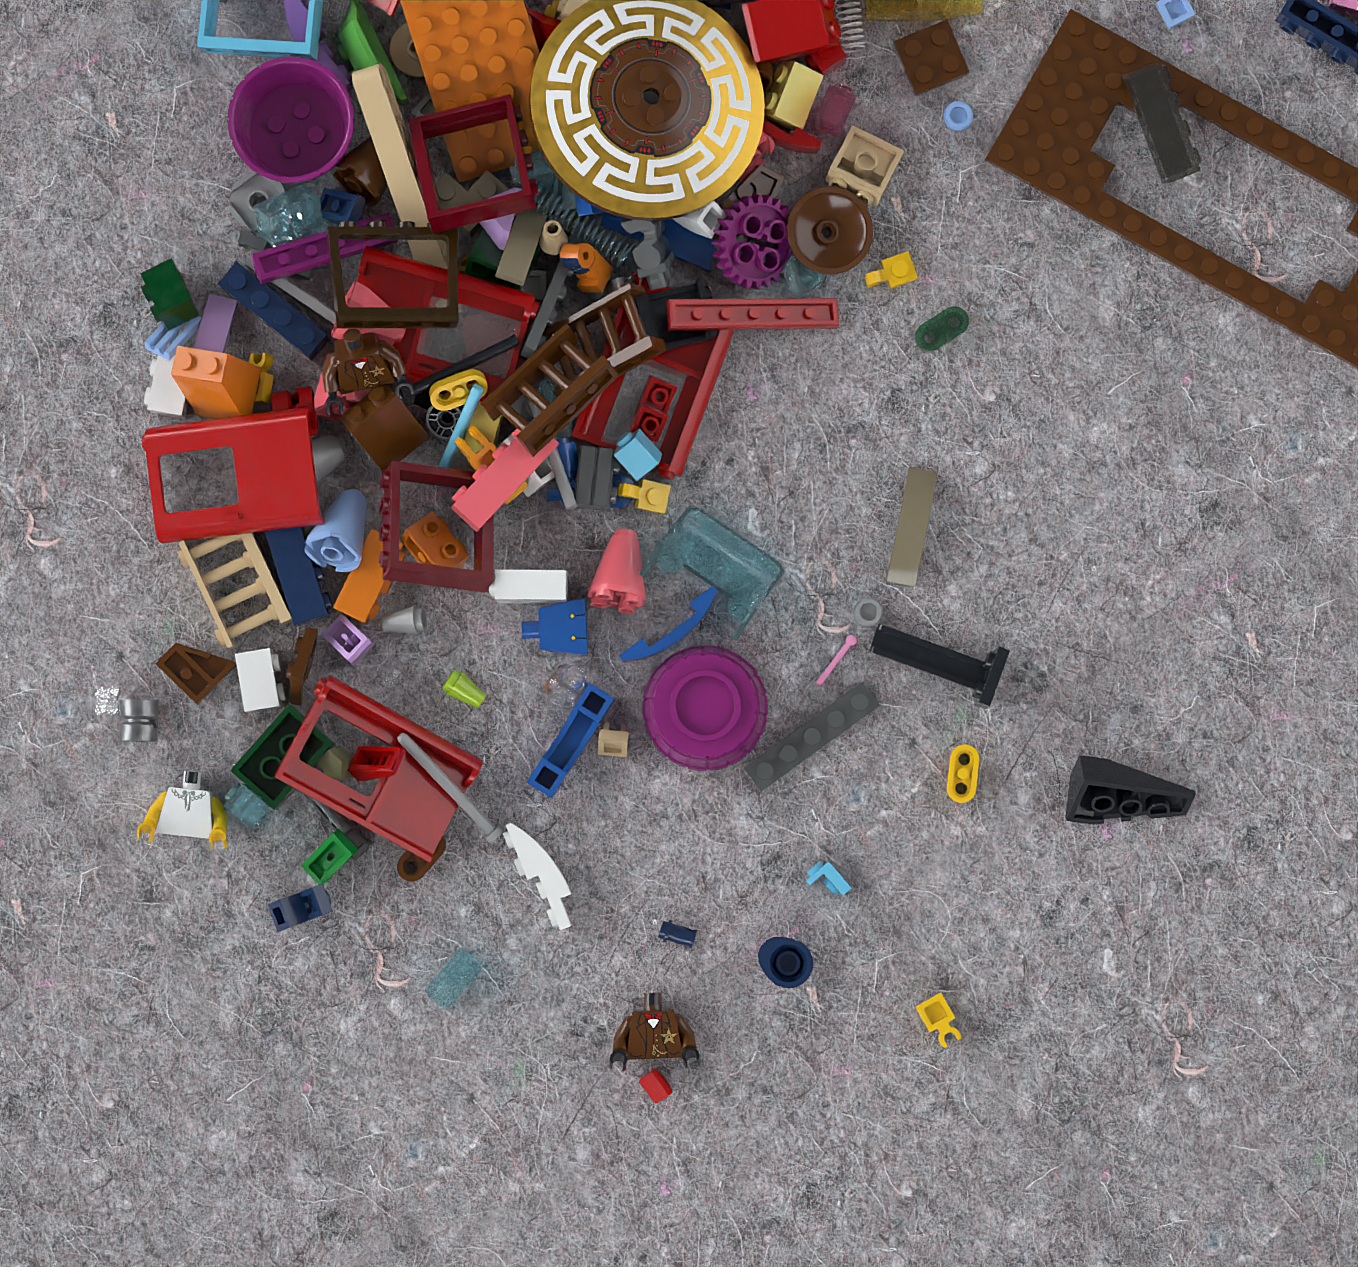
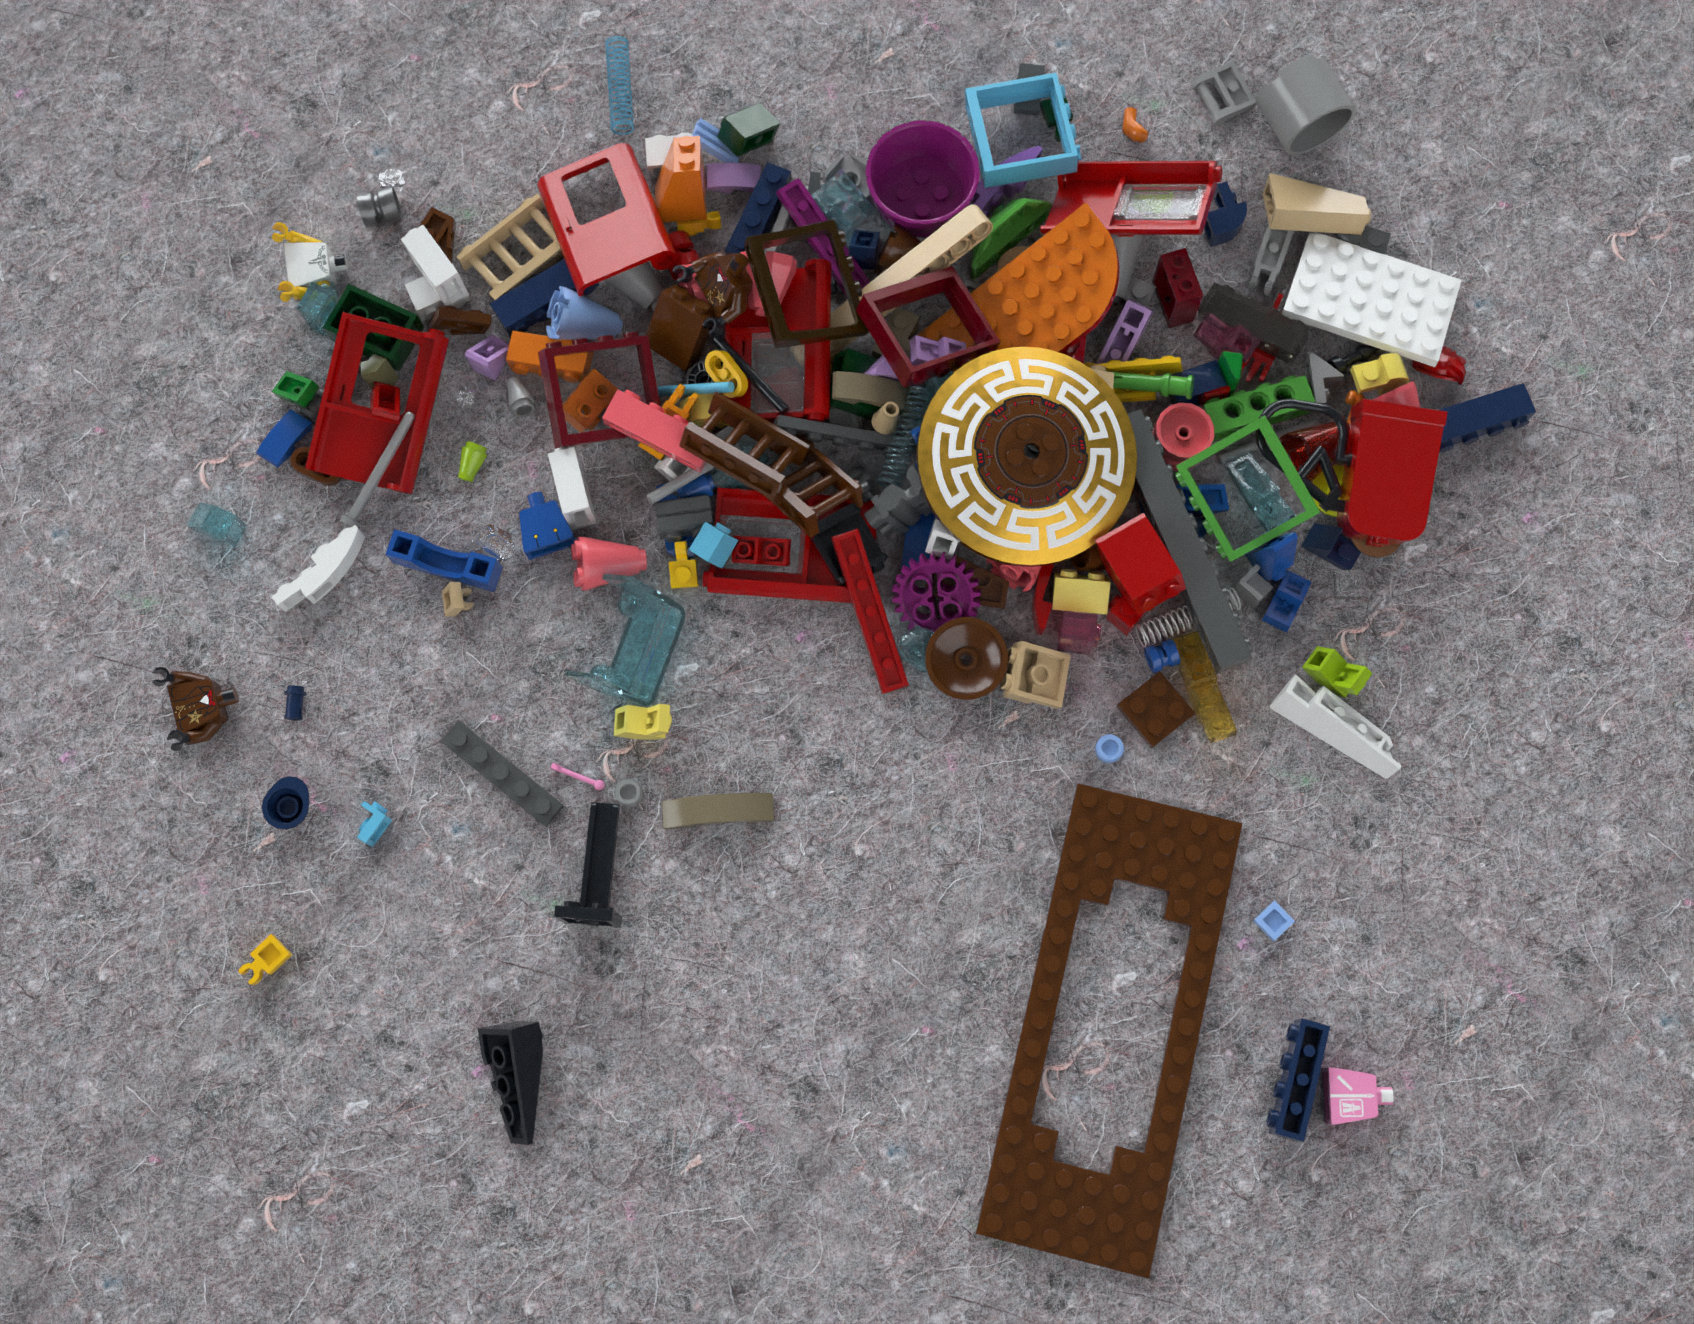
camera: 75 degrees right, 10 degrees down
dark blue brick [268,884,332,932] -> none
orange leg [560,243,613,293] -> none
blue slope [619,586,717,662] -> none
red slope [639,1068,673,1103] -> none
magenta piece [642,645,768,771] -> none
yellow plate [864,251,918,289] -> none
clear green plate [915,306,969,352] -> none
yellow plate [946,744,979,803] -> none
clear smoke brick [1122,61,1201,184] -> none
none -> blue slope [256,409,312,468]
none -> white window [401,225,469,306]
none -> medium azure piece [605,36,634,135]
none -> light yellow brick [614,704,672,740]
none -> lavender slope [910,335,966,365]
none -> blue wheel [1144,639,1180,673]

